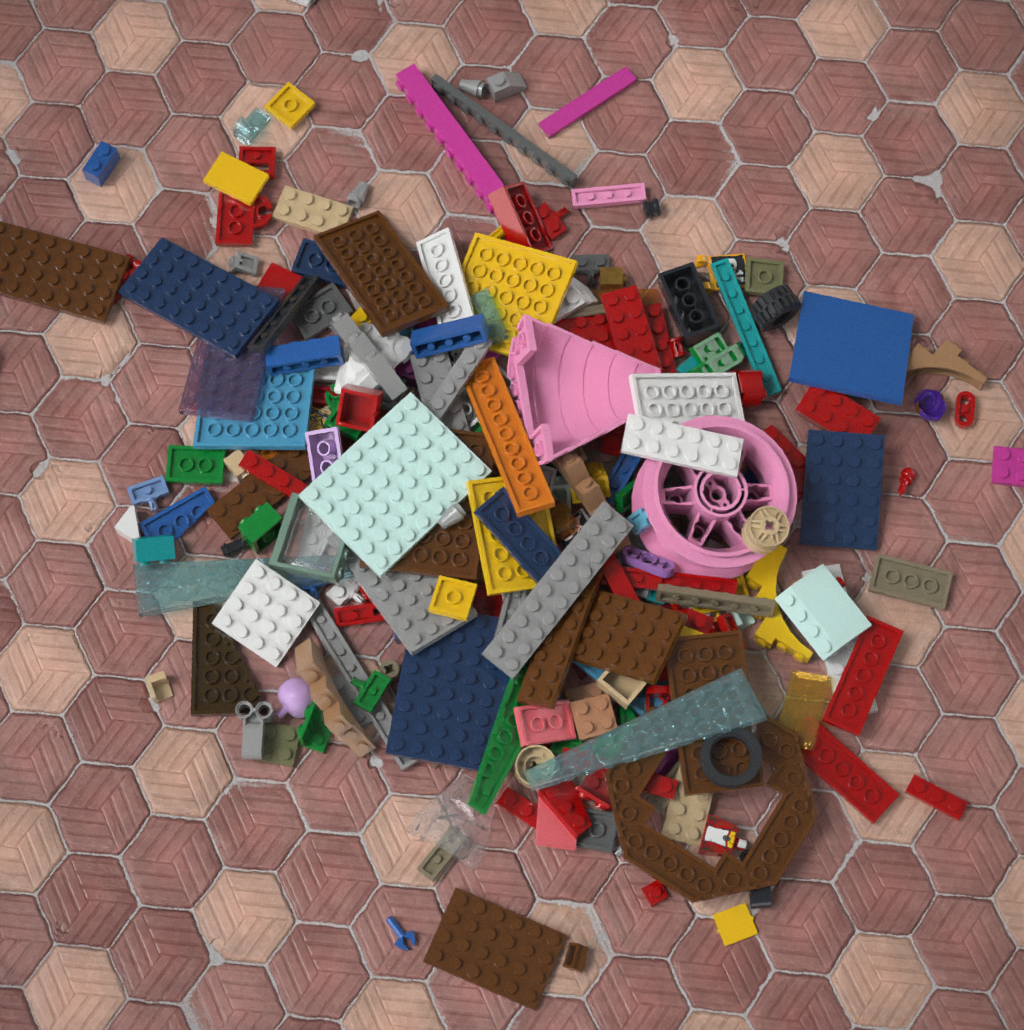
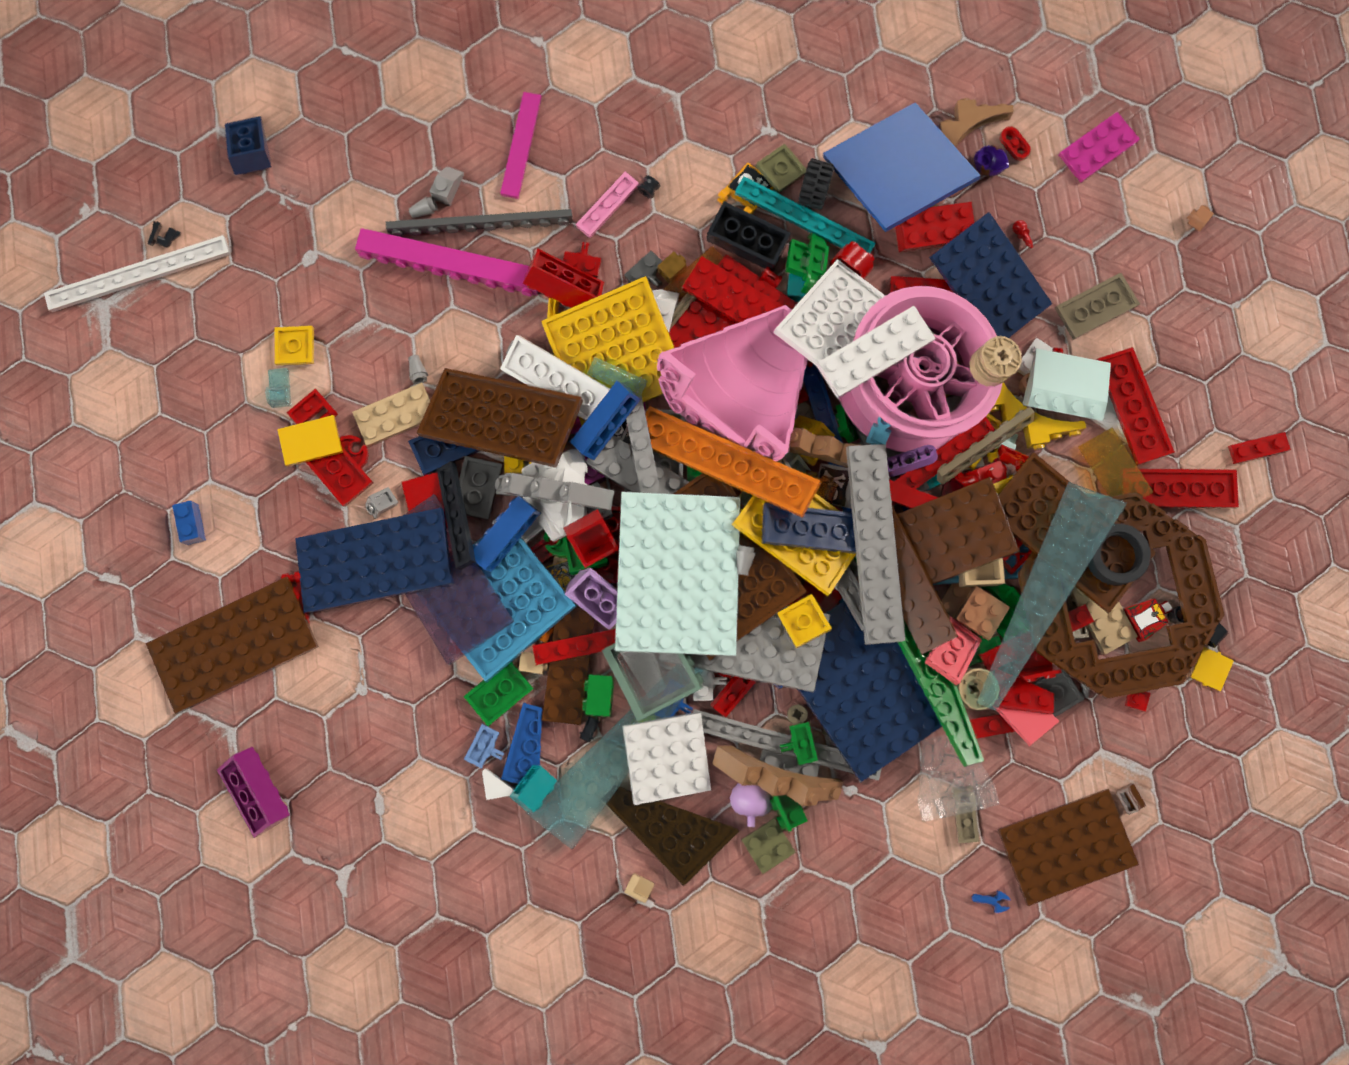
camera: 45 degrees left, 10 degrees up
light grey piece [235,701,275,760] -> none

